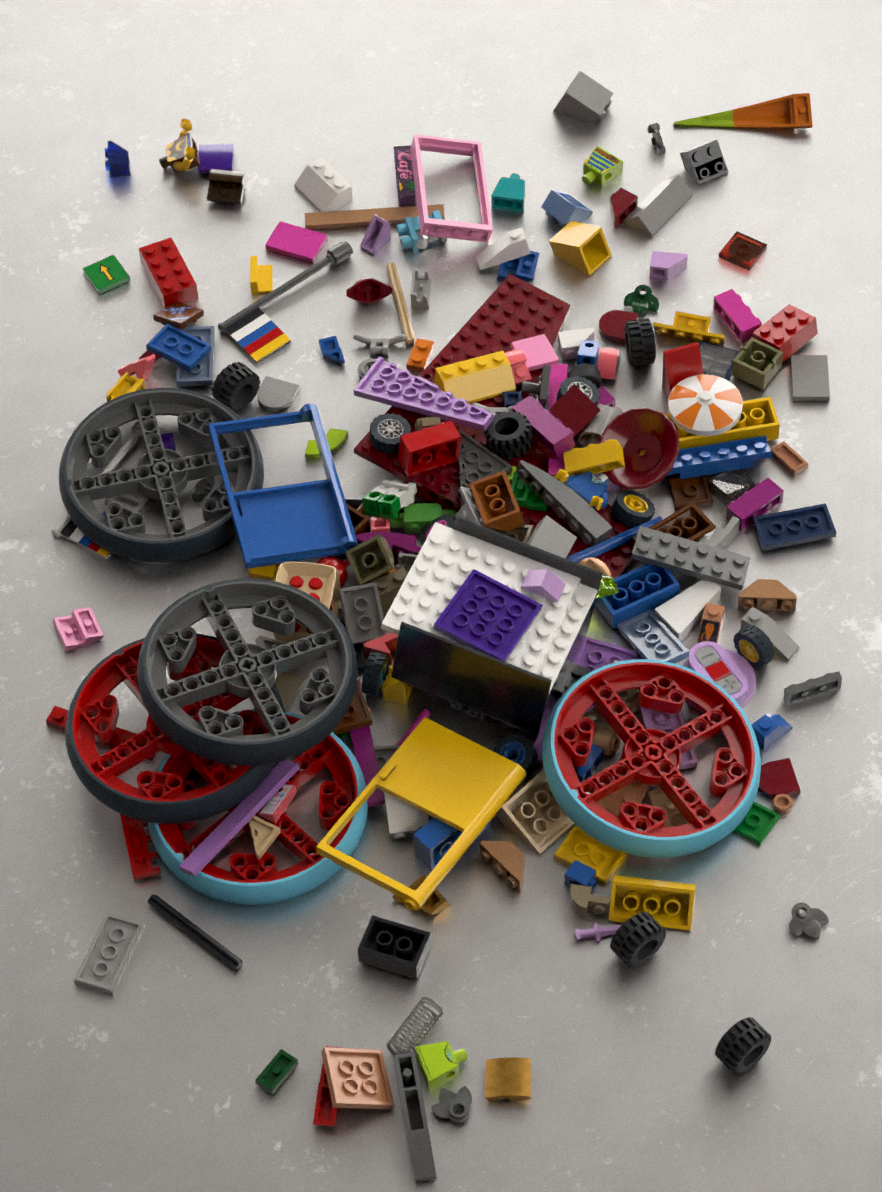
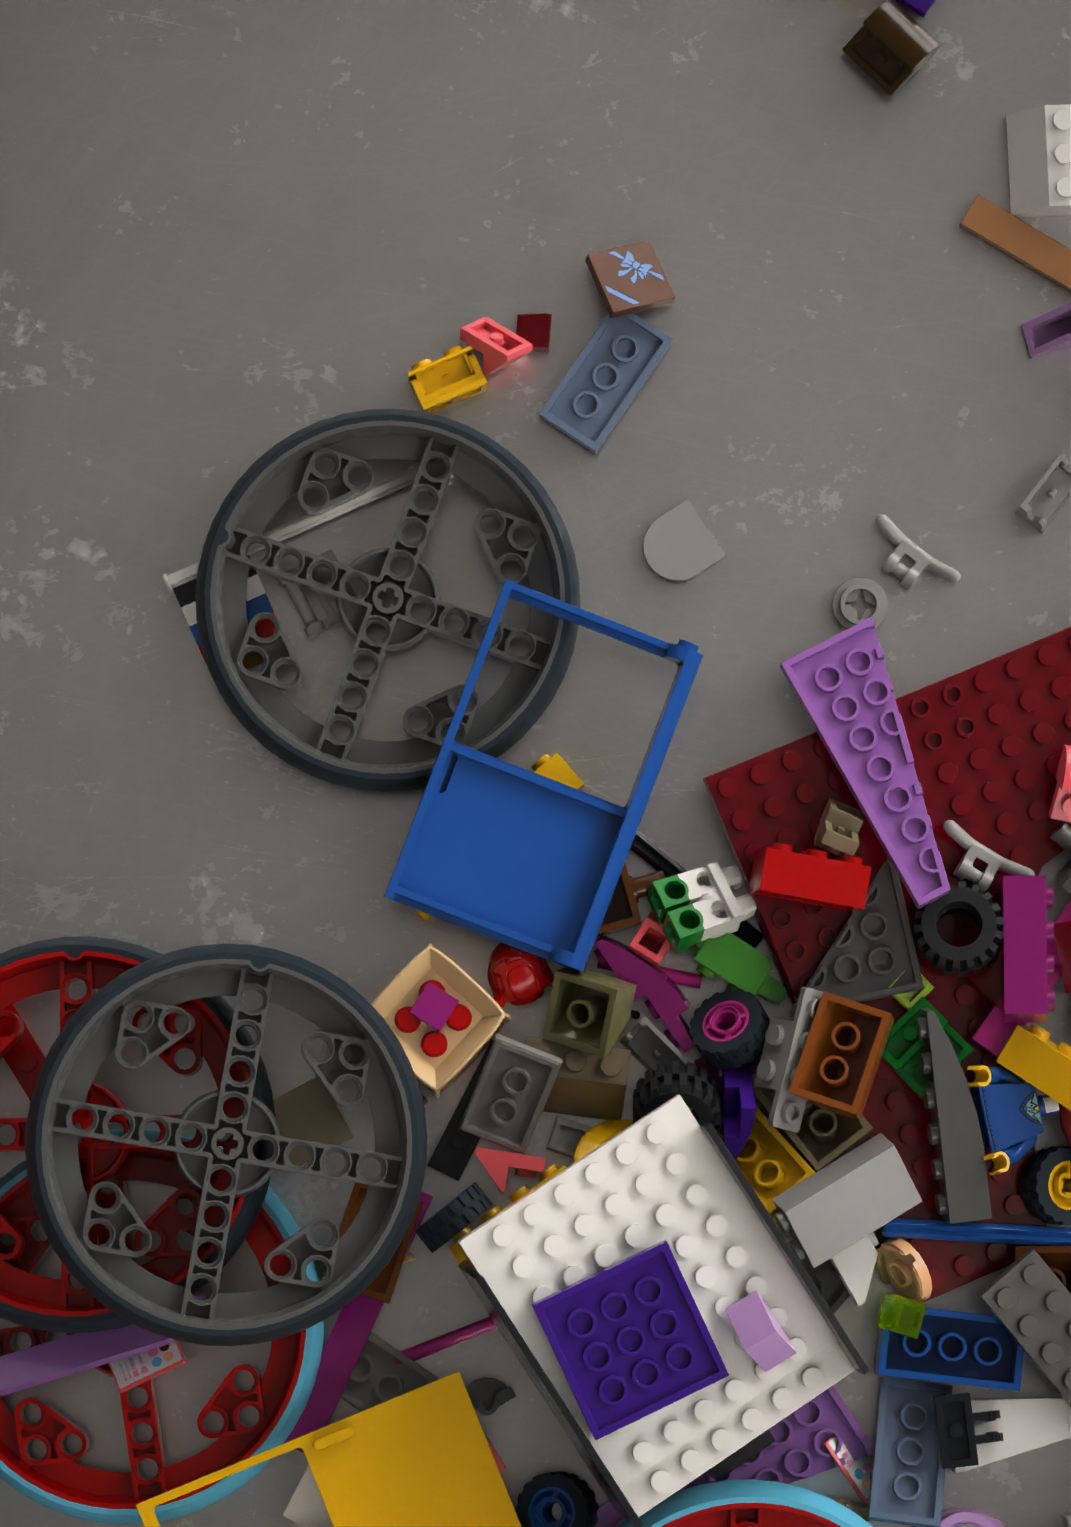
camera: 30 degrees right, 30 degrees up
bright pink slope [53,607,104,651] -> none
green tile [82,254,130,294] -> none
red brick [139,237,199,308] -> none
blue tile [146,323,212,372] -> none
dark purple tile [161,433,176,451] -> none
dark grey piece [192,476,214,502] -> none
black tyre [212,362,260,412] -> none
flag [218,241,353,364] -> none
tan tile [249,815,281,860] -> none
yellow panel [250,256,273,294] -> none
dark pink tile [265,221,328,263] -> none
lime tile [305,428,349,459] -> none
blue slope [319,336,345,364] -> none
dark red hat [346,278,393,304] -> none
black wheel [369,413,411,454] -> none
tan axle [386,262,415,345] -> none
orange plate [406,338,434,372] -> none
yellow slope [434,351,516,404] -> none
dark blue tile [502,391,522,407] -> none
slope [697,603,725,644] -> none
none -> magenta tile [409,982,459,1032]
none -> black hinge [933,1392,1003,1469]

